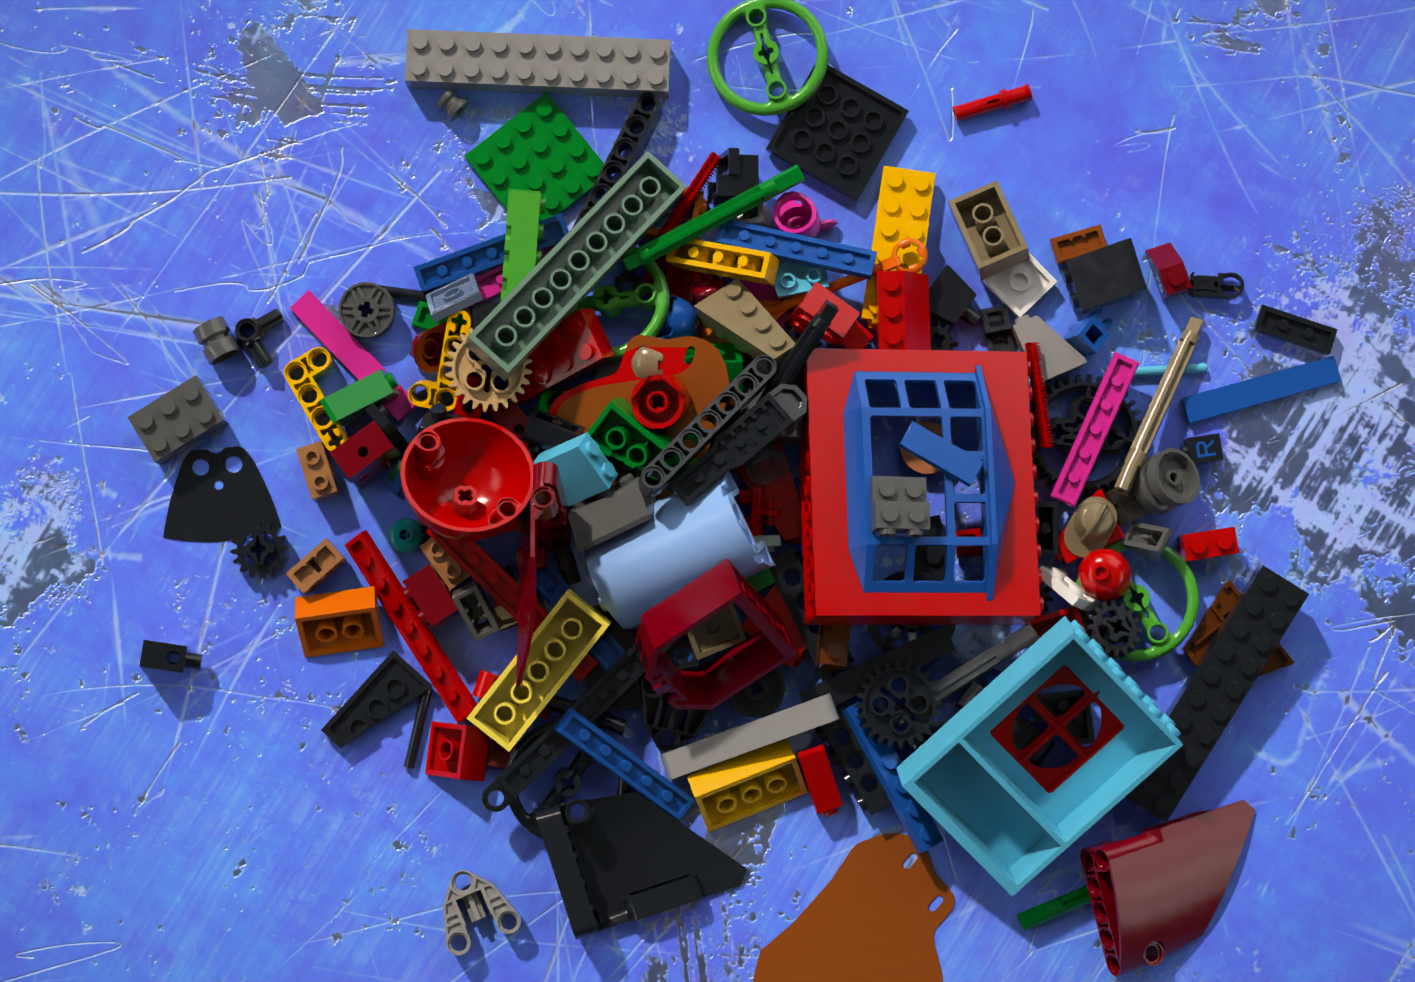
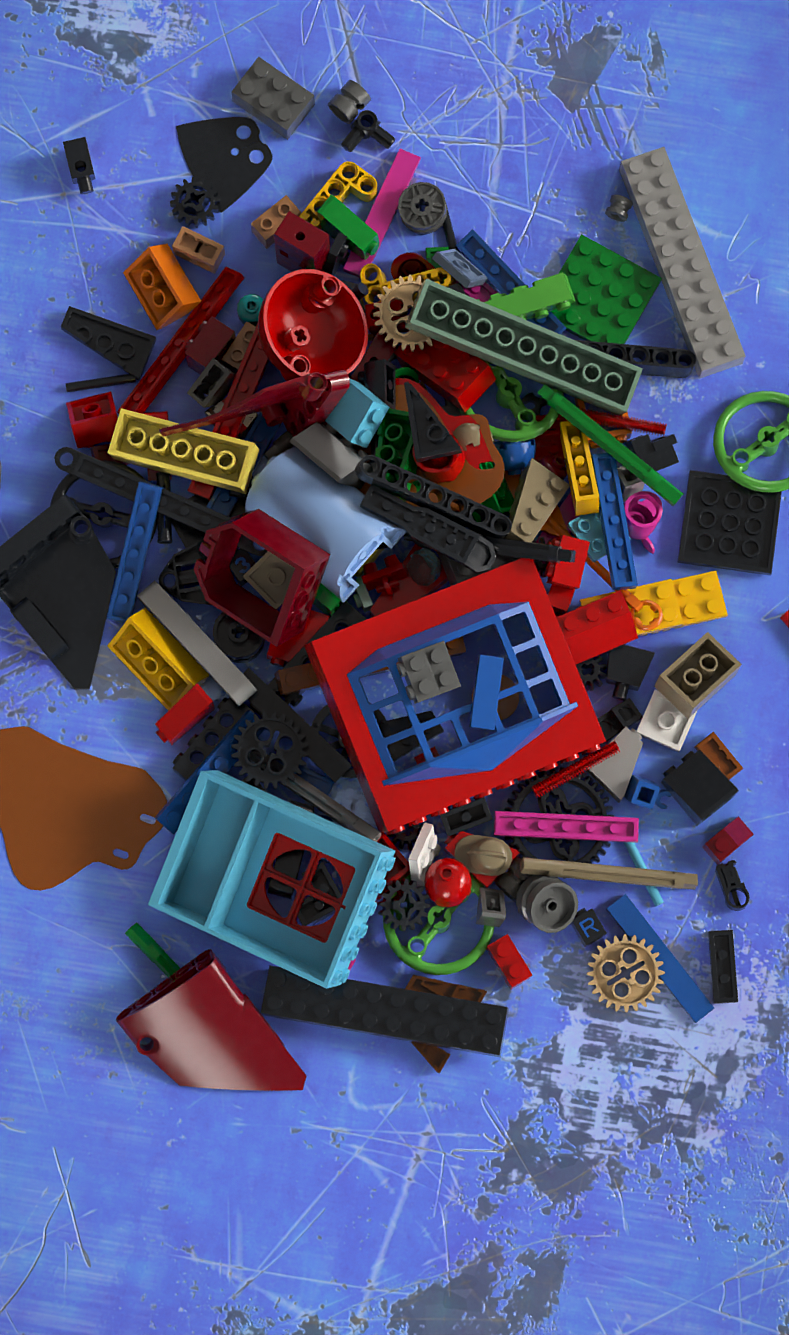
camera: 70 degrees right, 5 degrees down
none -> black wing [404,382,462,462]
none -> tan gear [587,934,665,1012]

